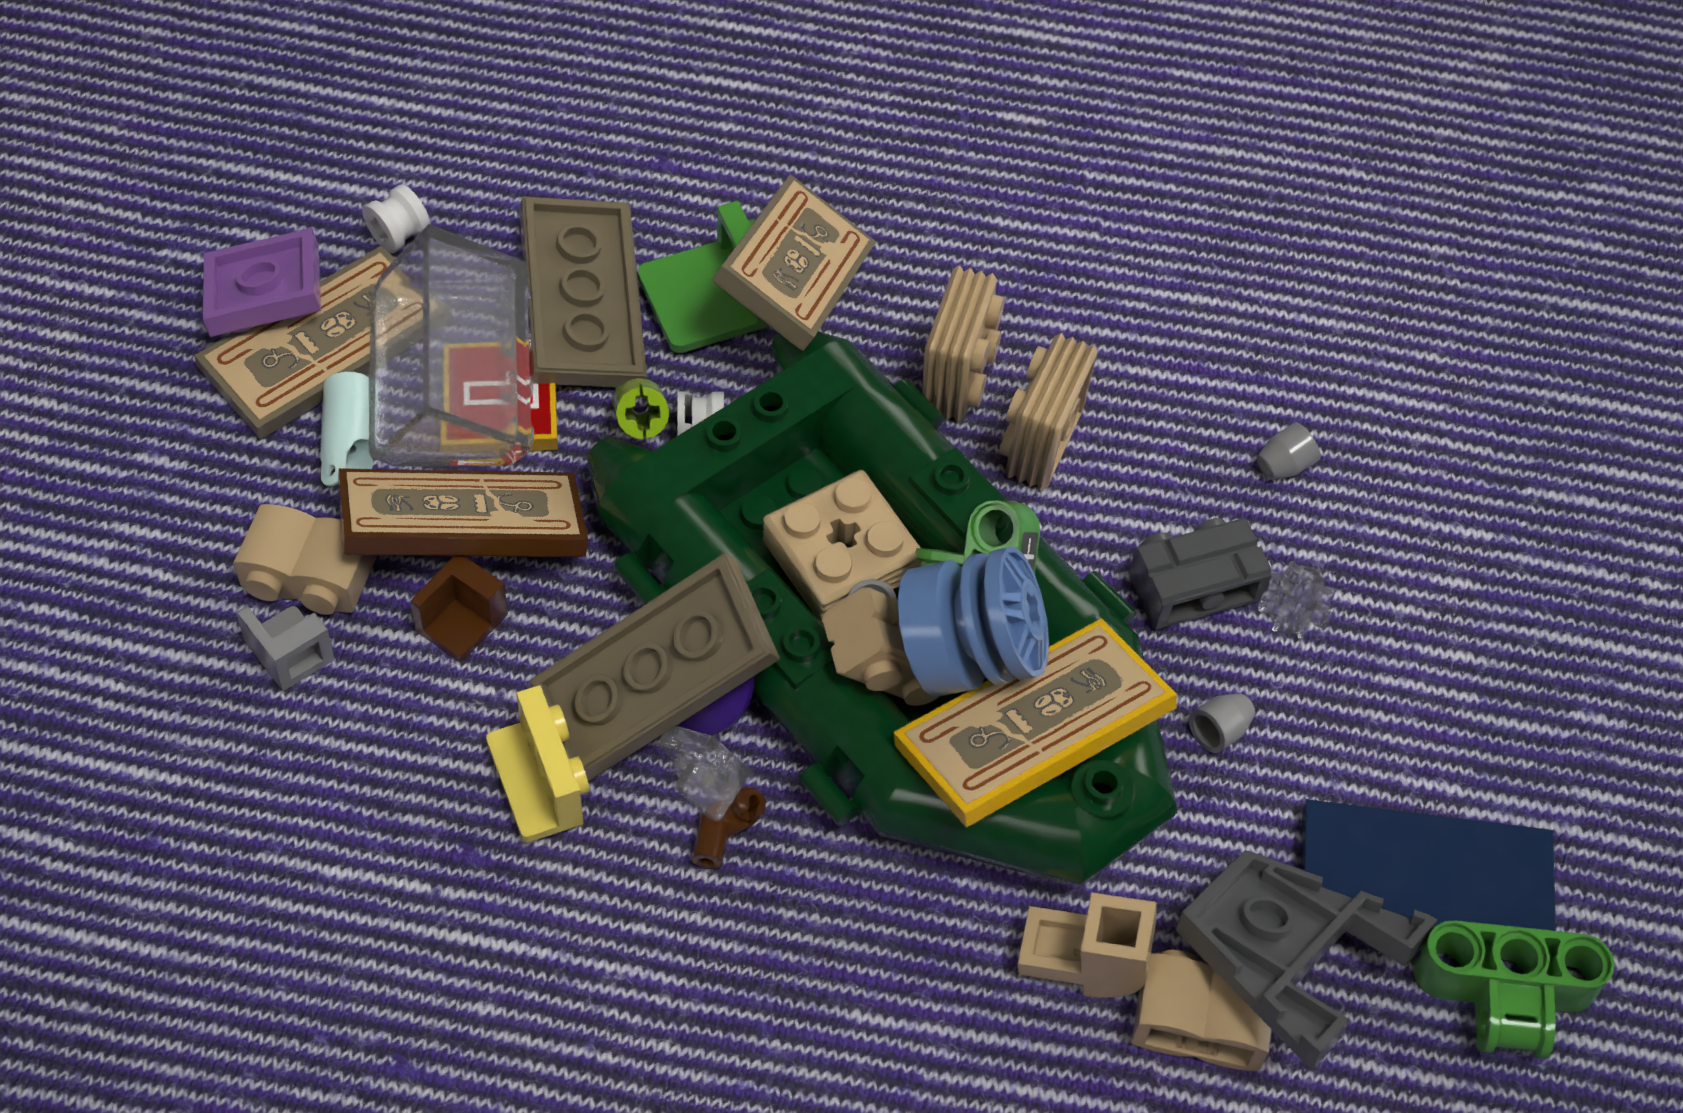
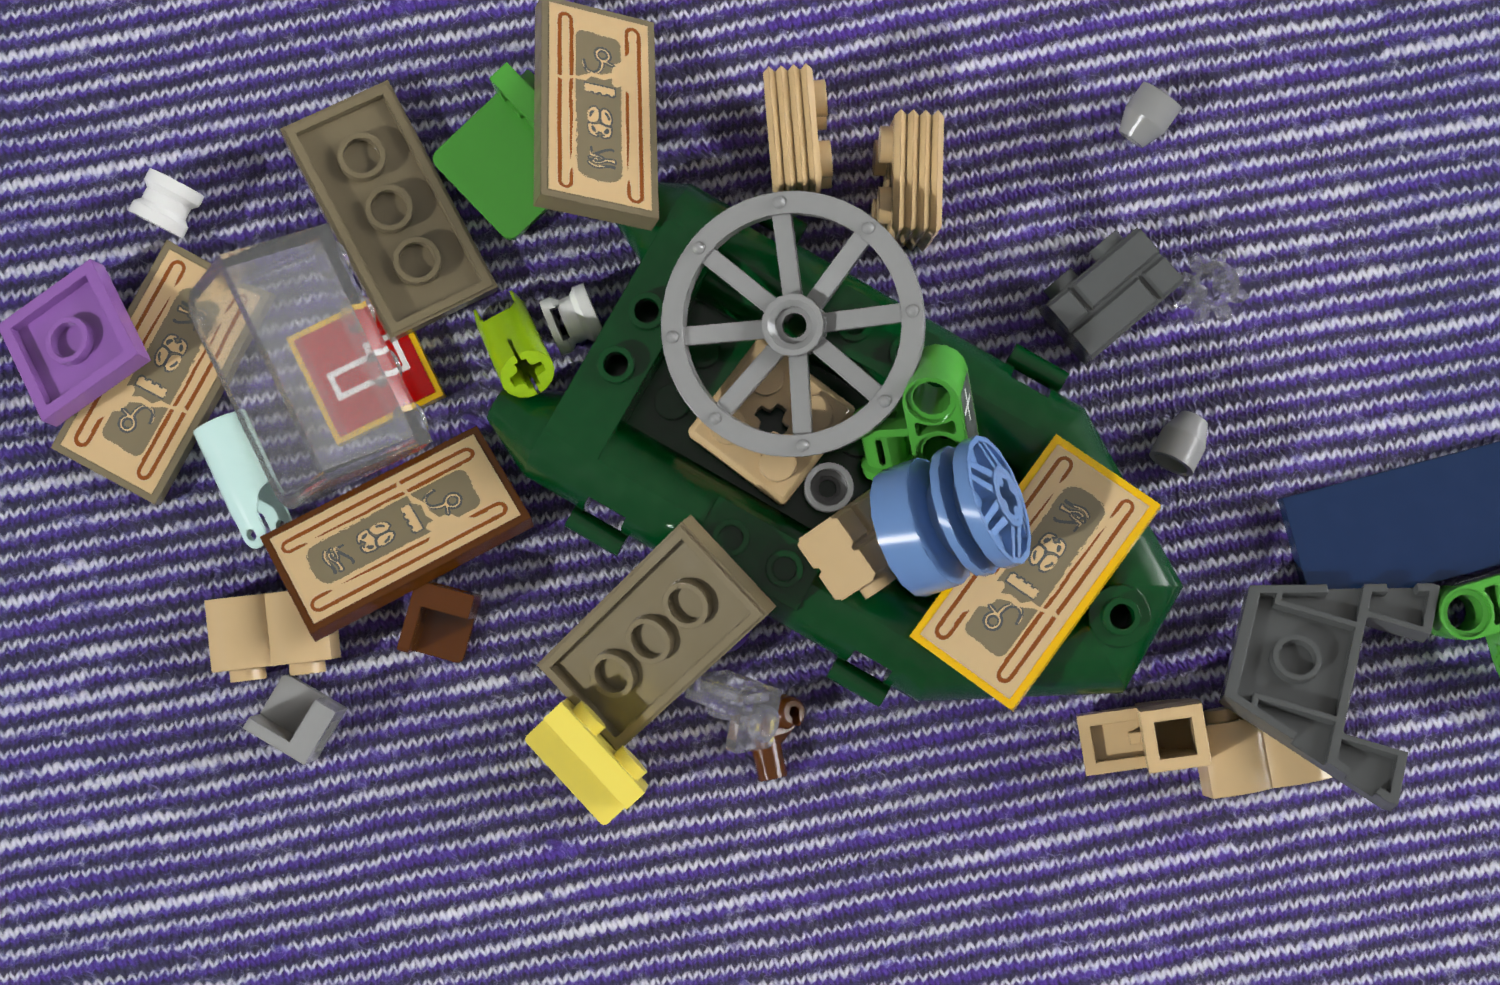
camera: 20 degrees left, 30 degrees up
none -> light grey wheel [661,191,926,457]

